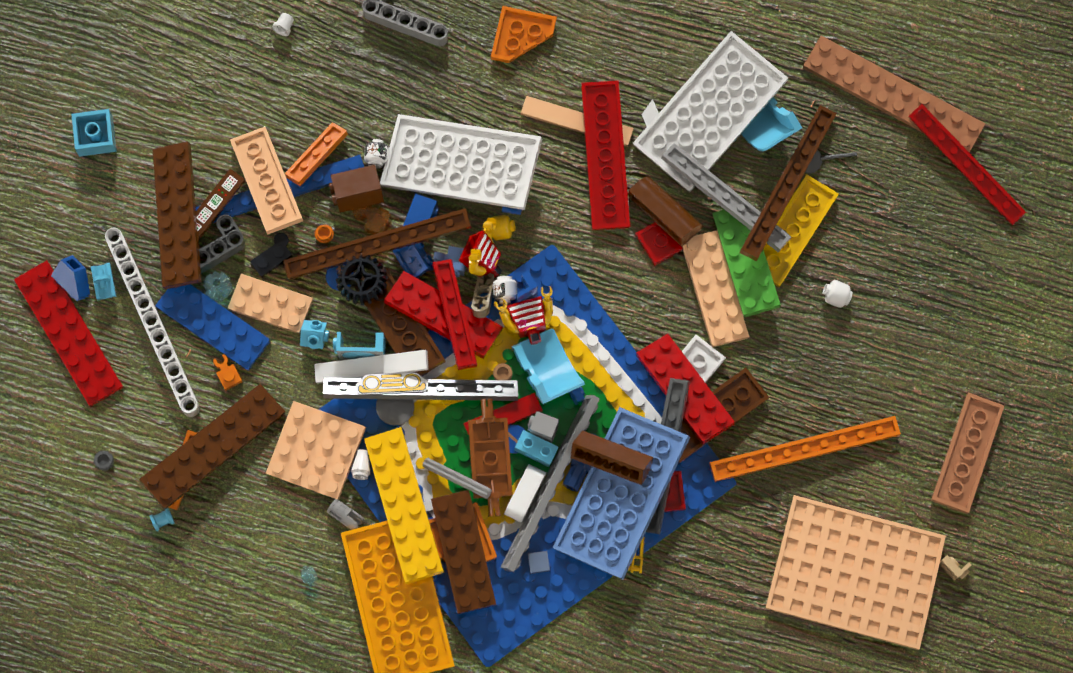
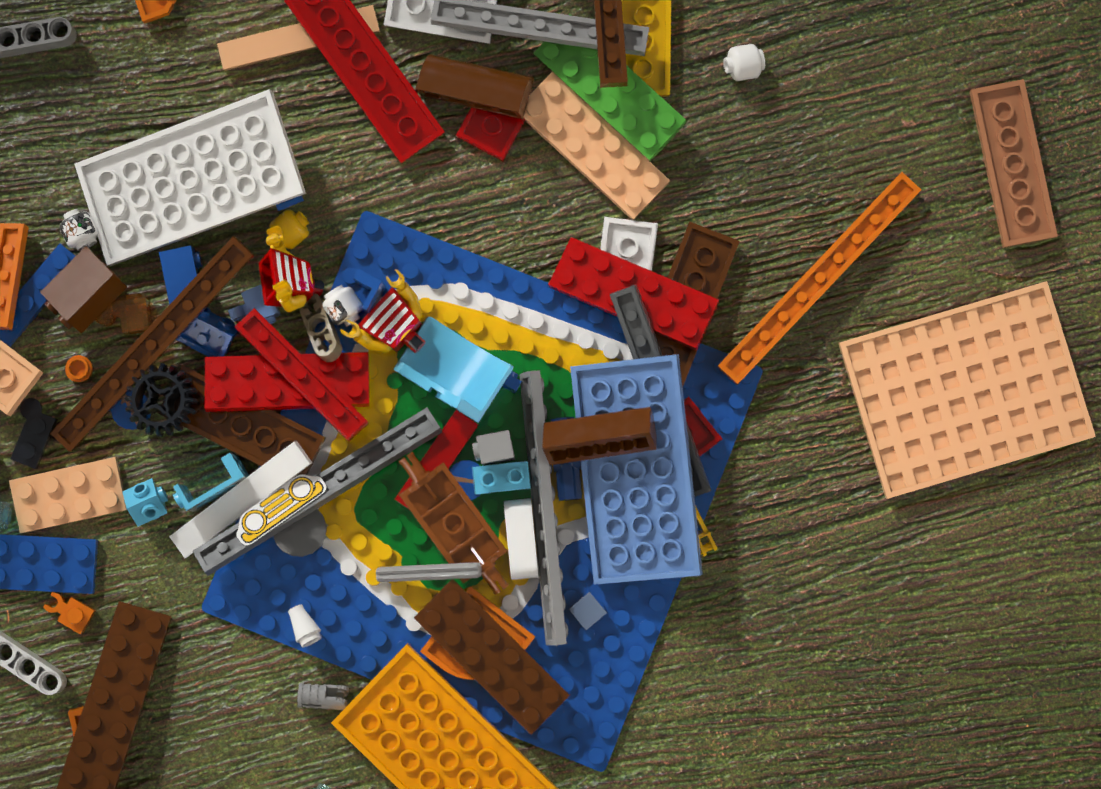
camera: 25 degrees left, 10 degrees up
light nougat plate [266,401,366,500] -> none
yellow plate [364,427,444,584] -> none
medium nougat tile [493,363,512,380] -> none
tan bracket [939,555,971,581] -> none

